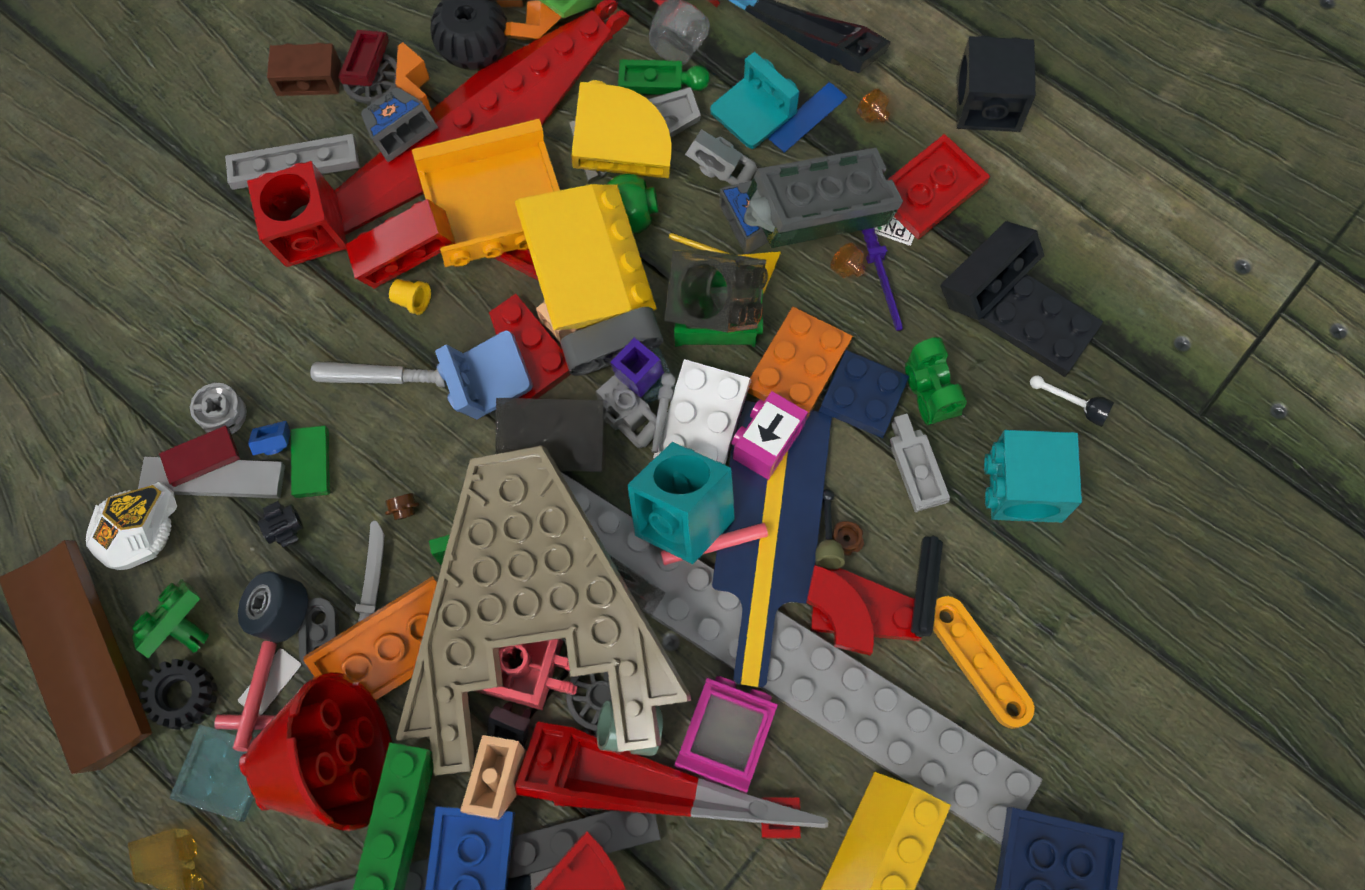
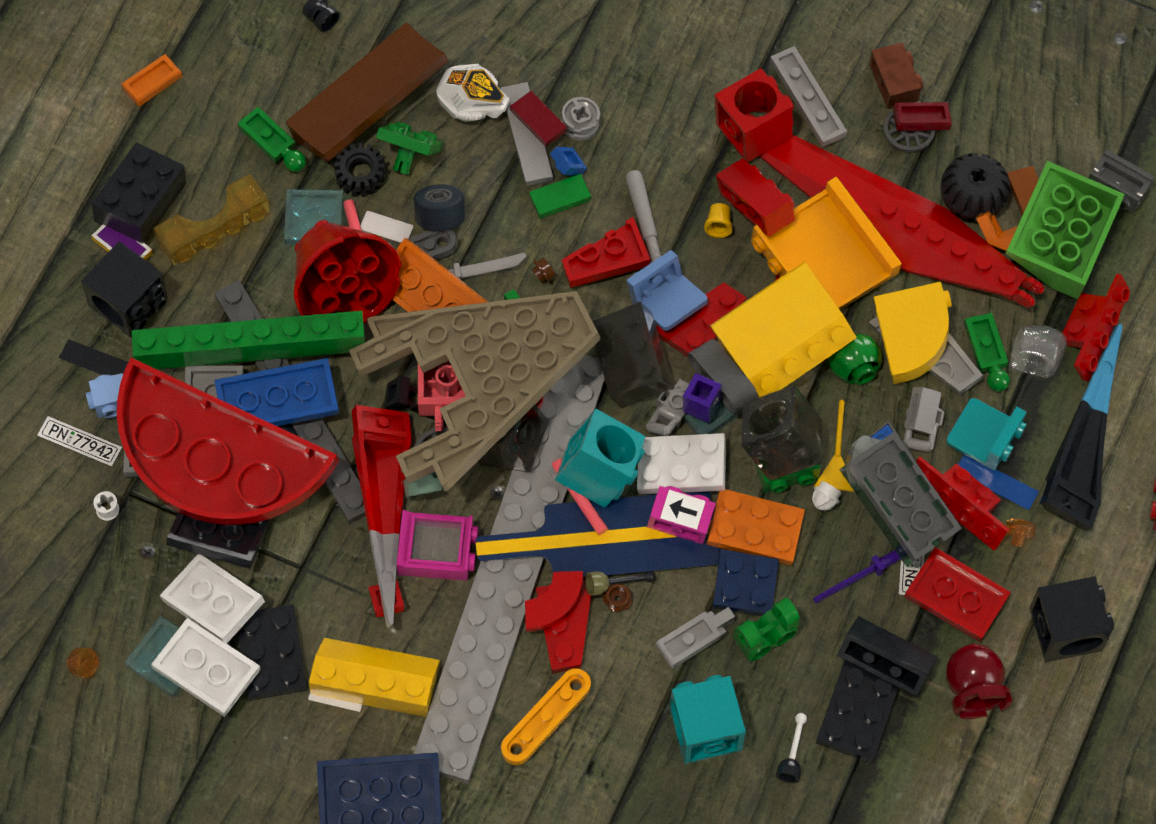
camera: 70 degrees right, 5 degrees down
coral bar [233,641,277,752] -> none
black gear [258,501,304,547] -> none
dark grey torso [361,87,438,162] -> none
orange slope [395,42,431,112] -> none
light nougat slope [460,735,527,820] -> none
light grey piece [652,373,676,453] -> none
clear orange tile [830,243,866,278] -> none
black axle [910,535,943,637] -> none
none -> green plate [238,107,306,172]
none -> red wing [562,217,651,288]
none -> white plate [812,481,842,511]
none -> red bracket [916,456,1010,550]
none -> dark red tile [946,643,1013,719]

